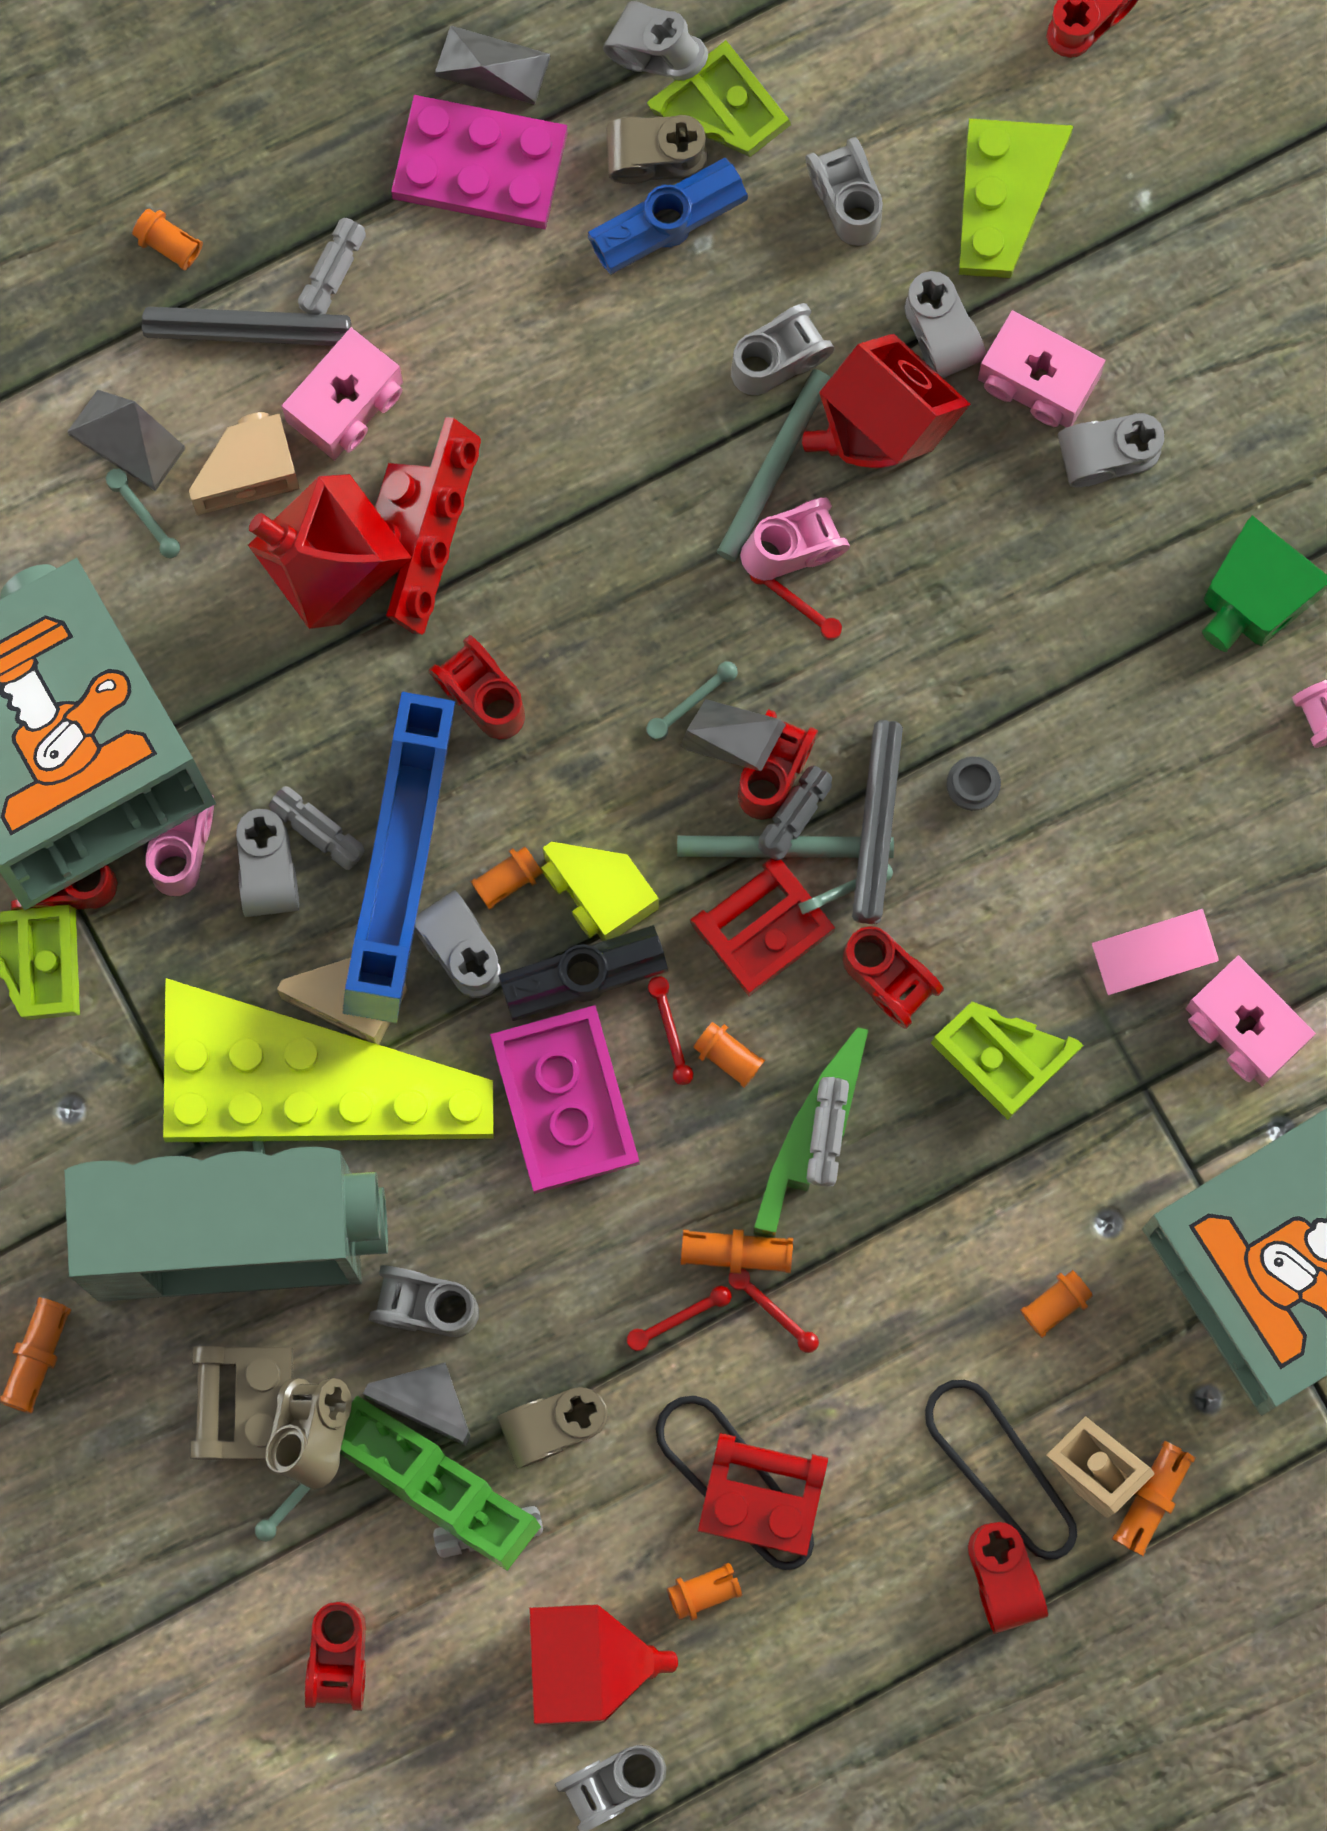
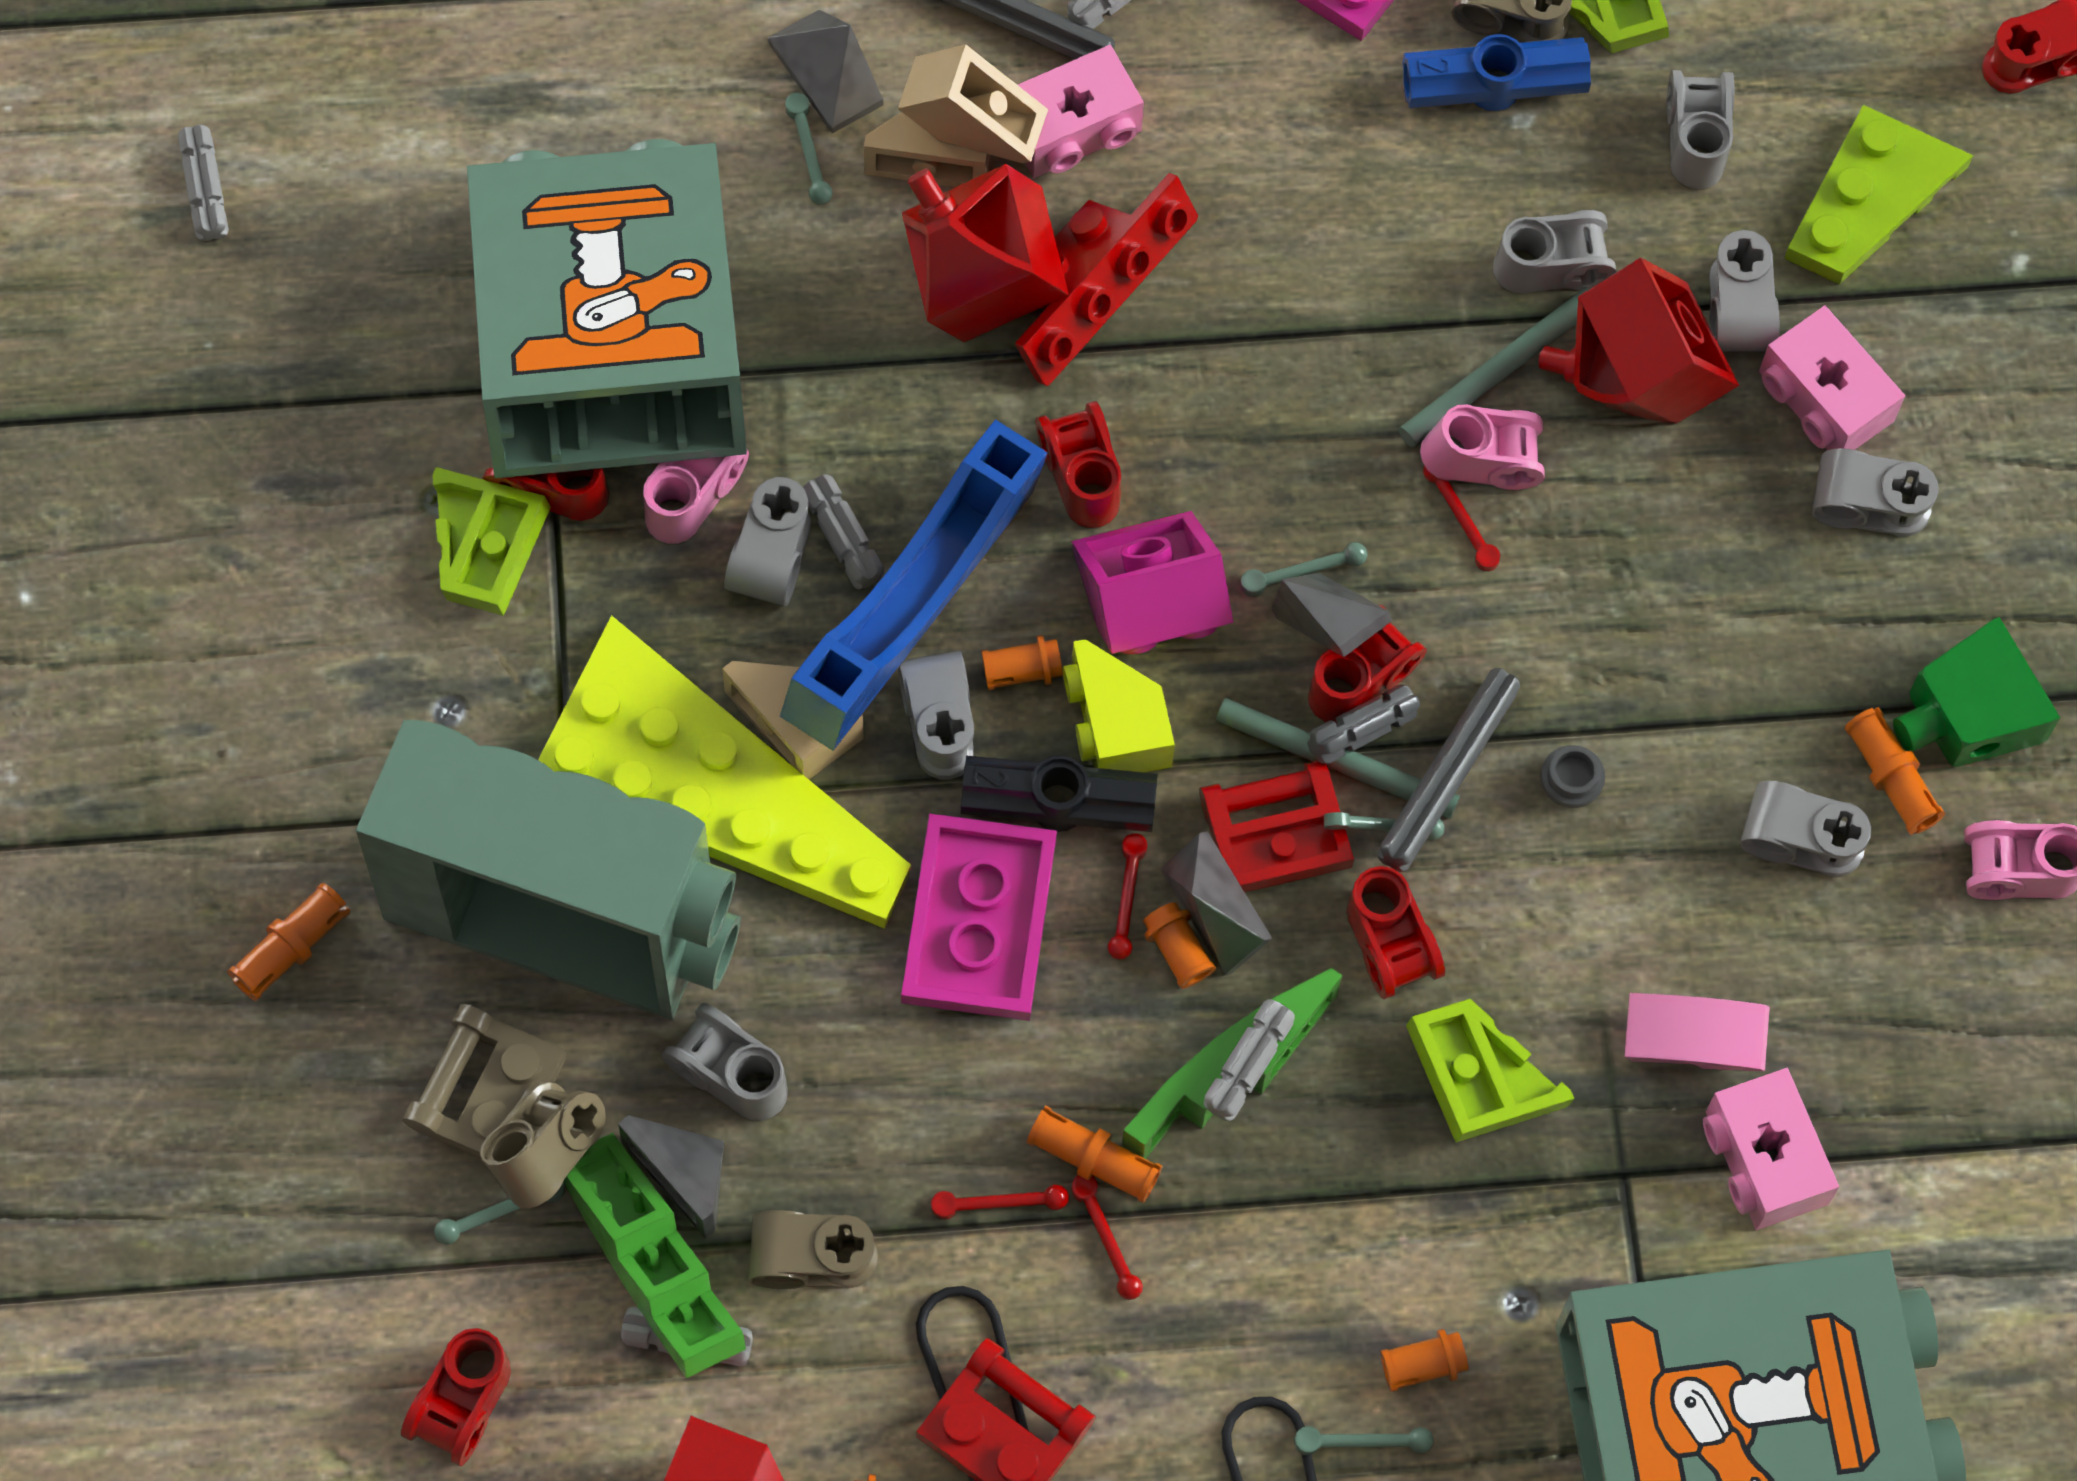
camera: 20 degrees right, 10 degrees down
none -> tan slope [898,44,1048,163]
none -> dark pink slope [1071,511,1234,654]
none -> flat silver slope [1160,831,1272,975]
none -> sand green hinge [1294,1426,1434,1456]
none -> light grey piece [1740,781,1871,877]
none -> orange pin [1845,707,1945,835]

